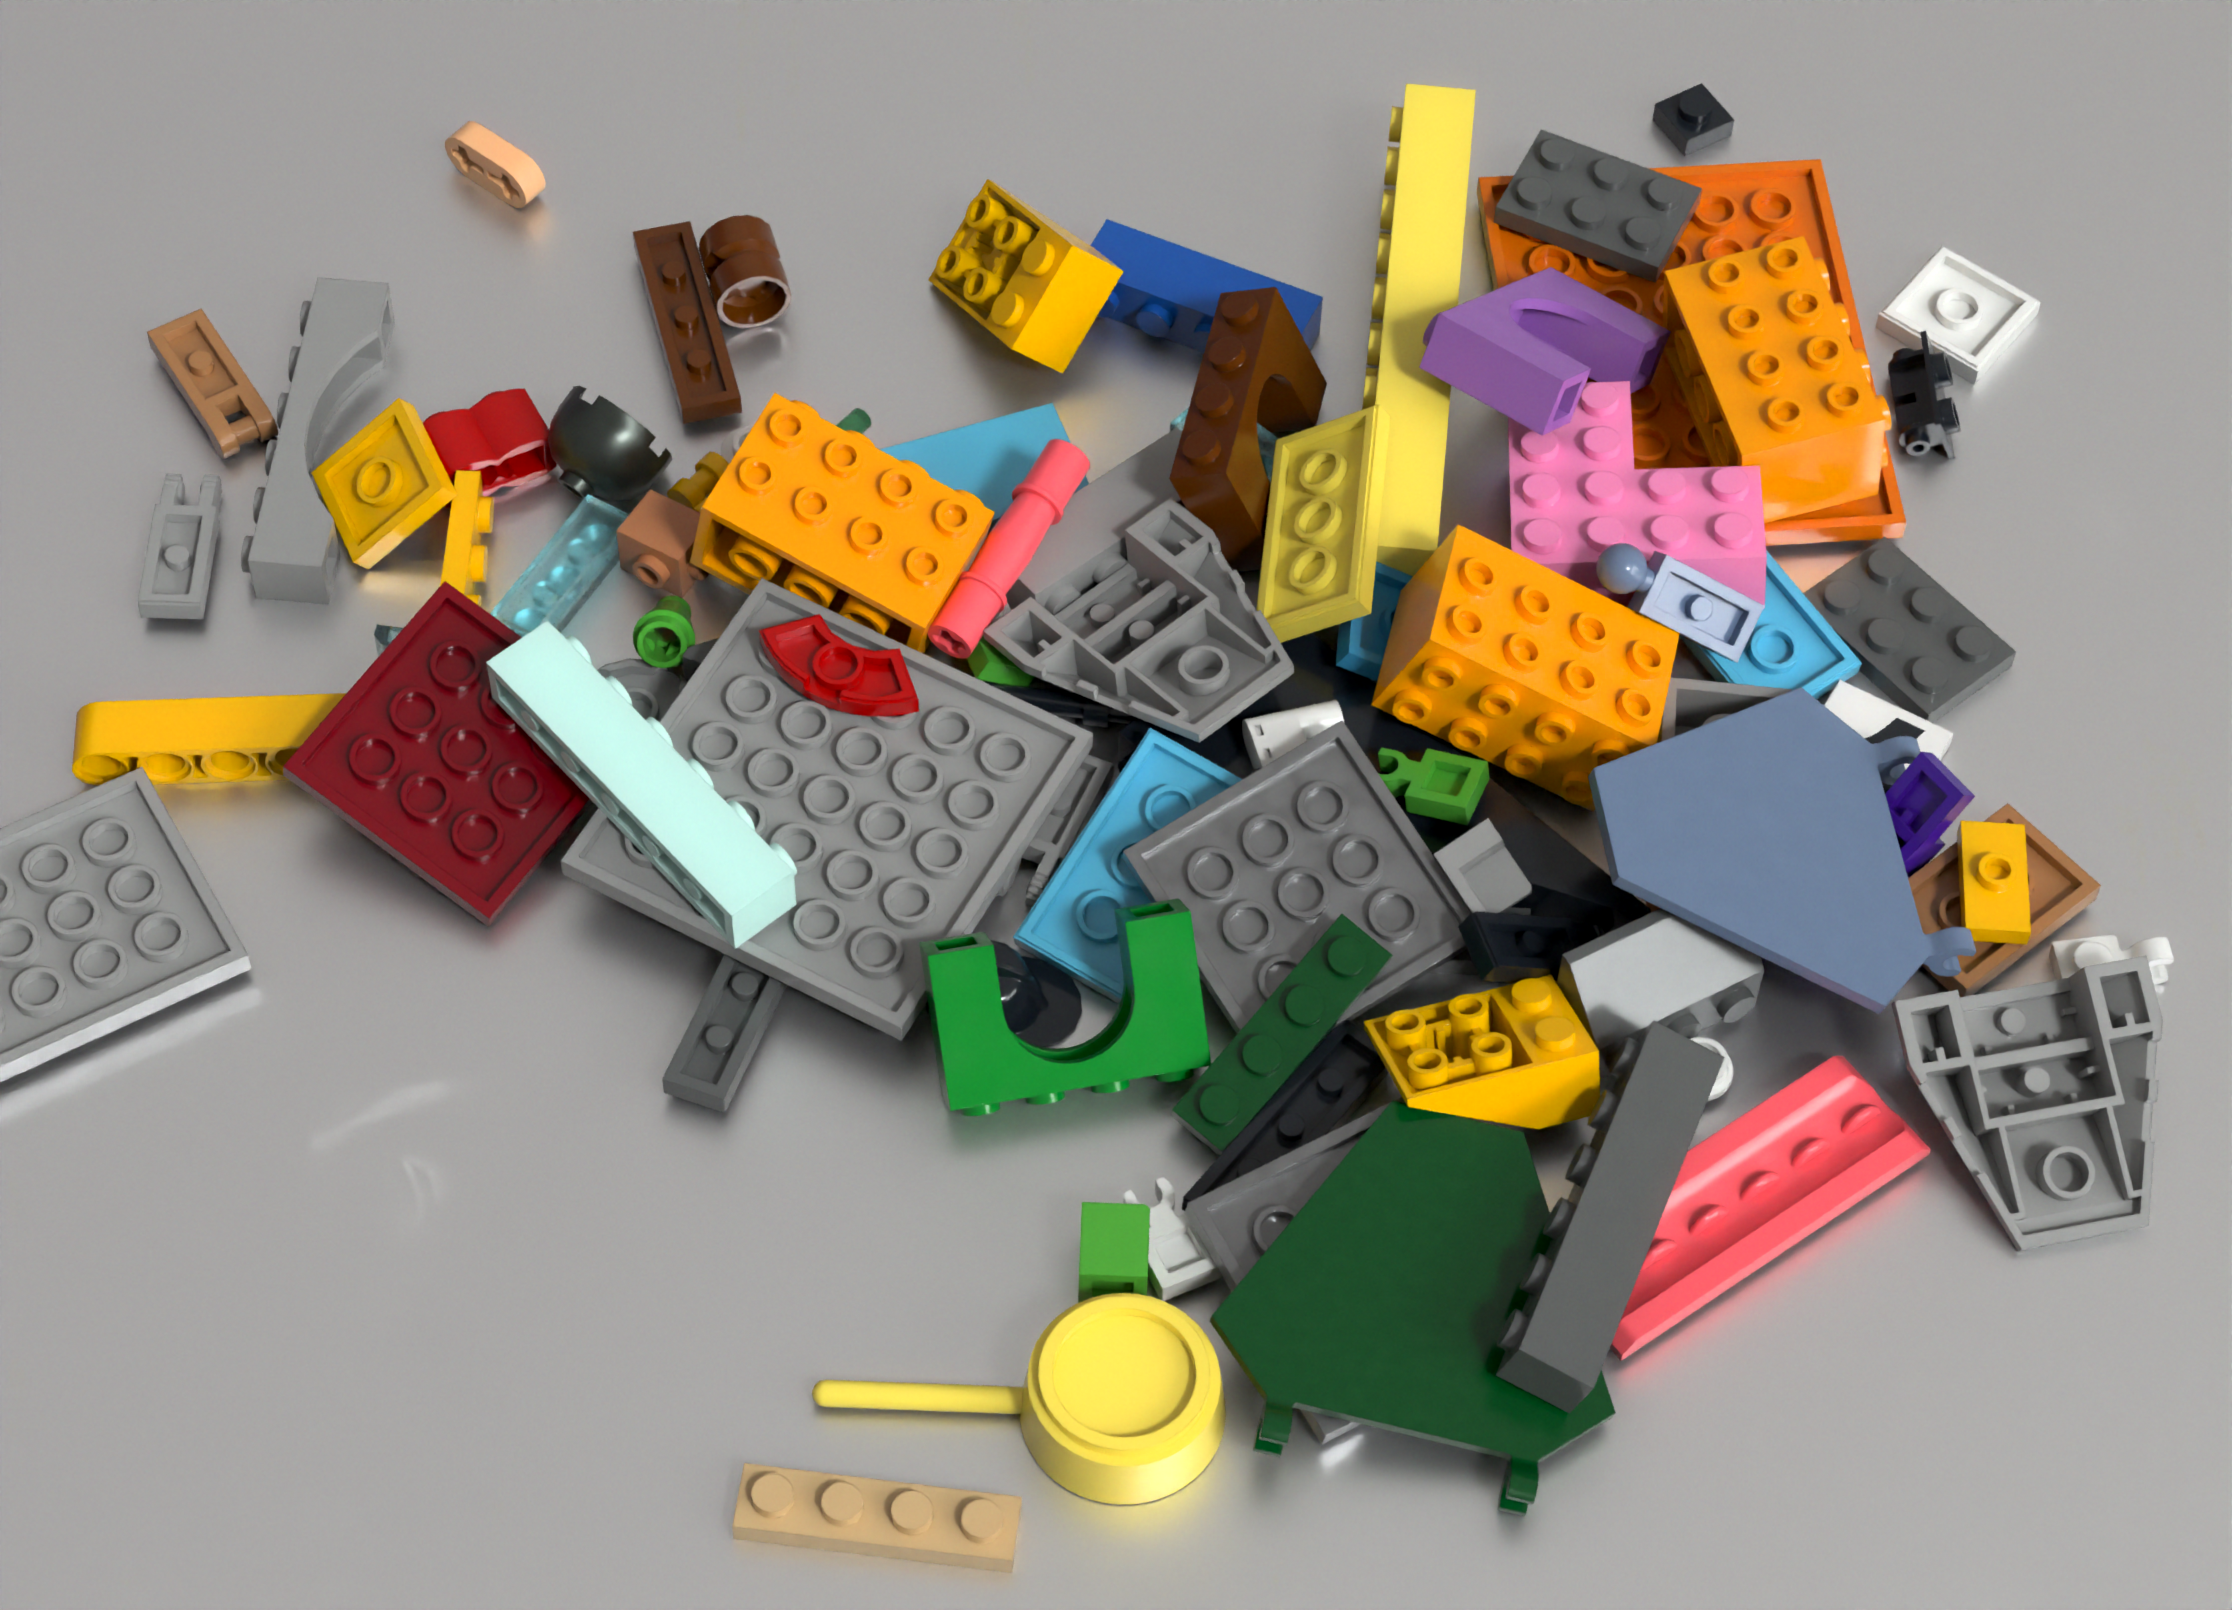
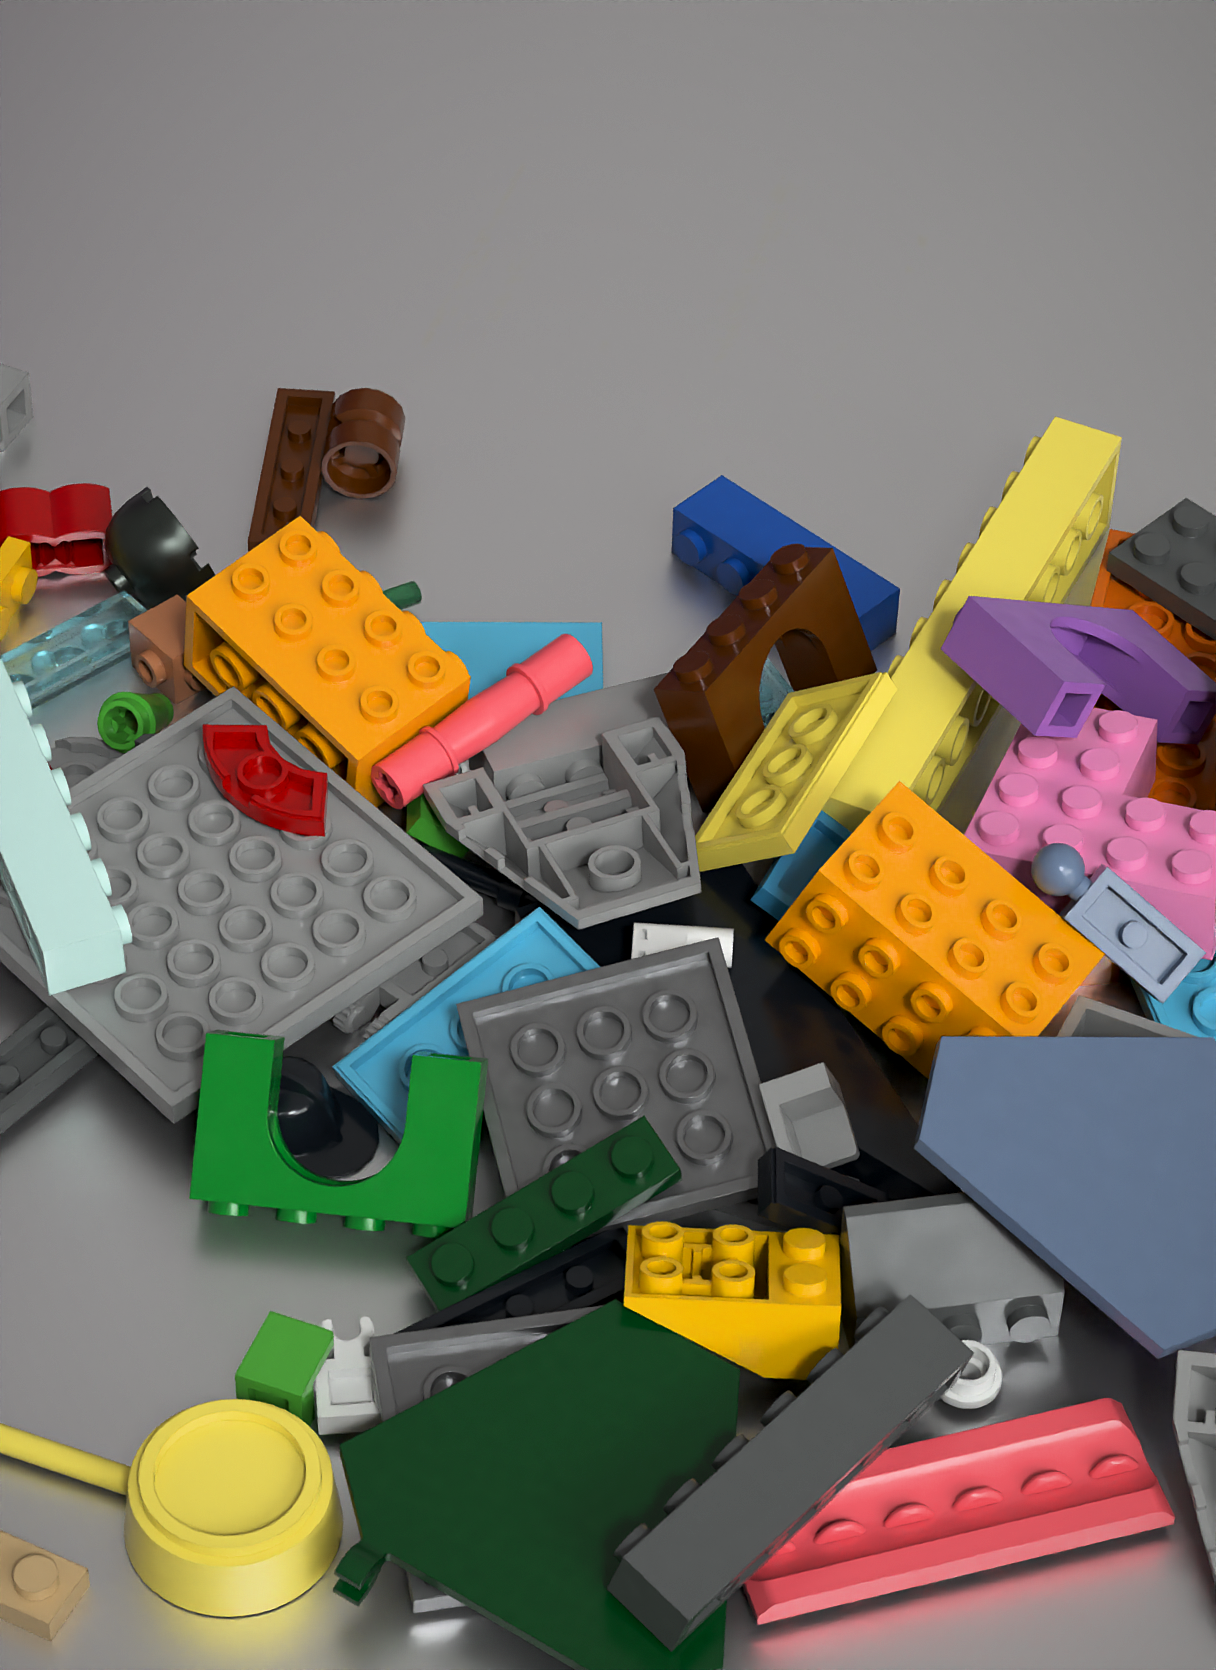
camera: 20 degrees right, 10 degrees down
light nougat beam [445,121,546,208] -> none
yellow slope [928,179,1124,374] -> none
bright green plate [1378,747,1490,825] -> none

